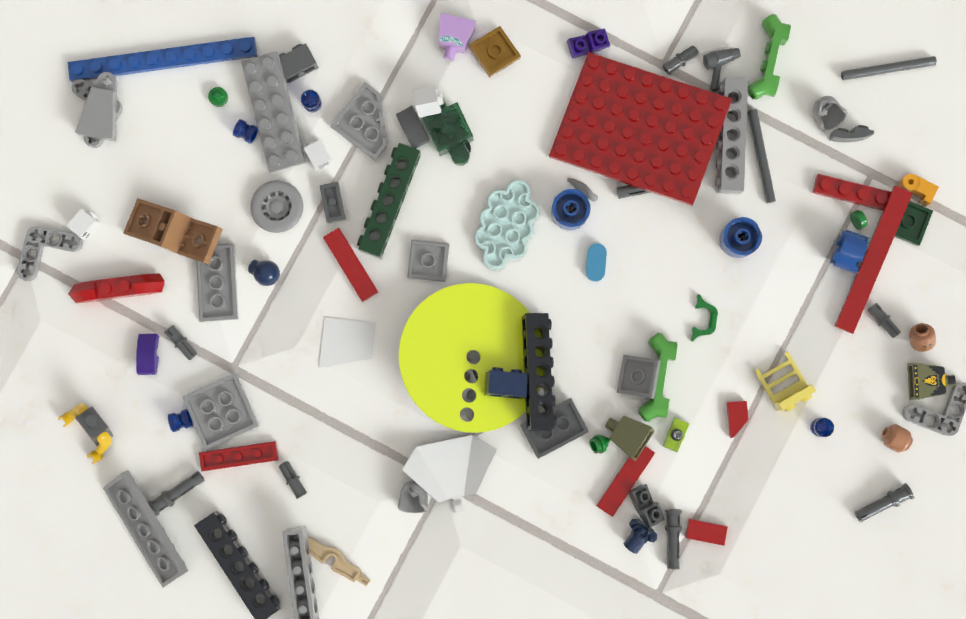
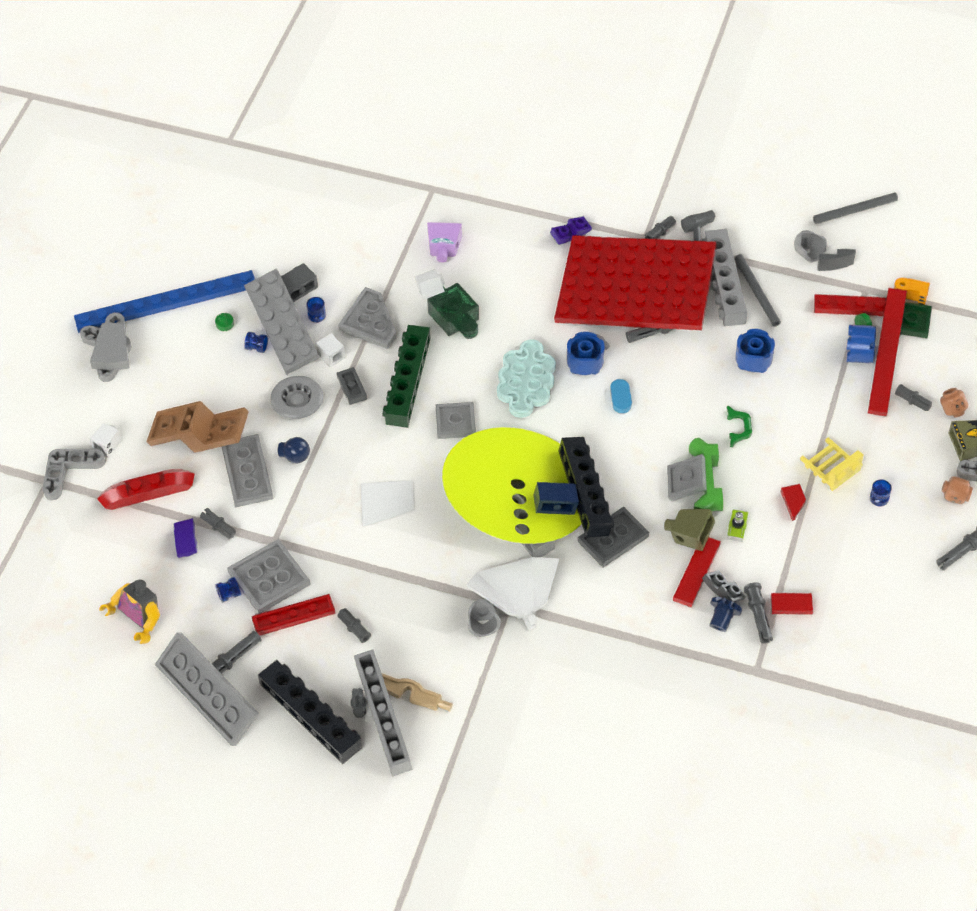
camera: 10 degrees left, 30 degrees down
red tile [323,227,379,302] -> none
dark grey slope [396,106,430,149] -> none
pearl gold plate [469,26,521,78] -> none
green plate [589,434,610,454] -> none
bright green plate [748,14,791,100] -> none
none -> dark grey axle [350,688,367,718]

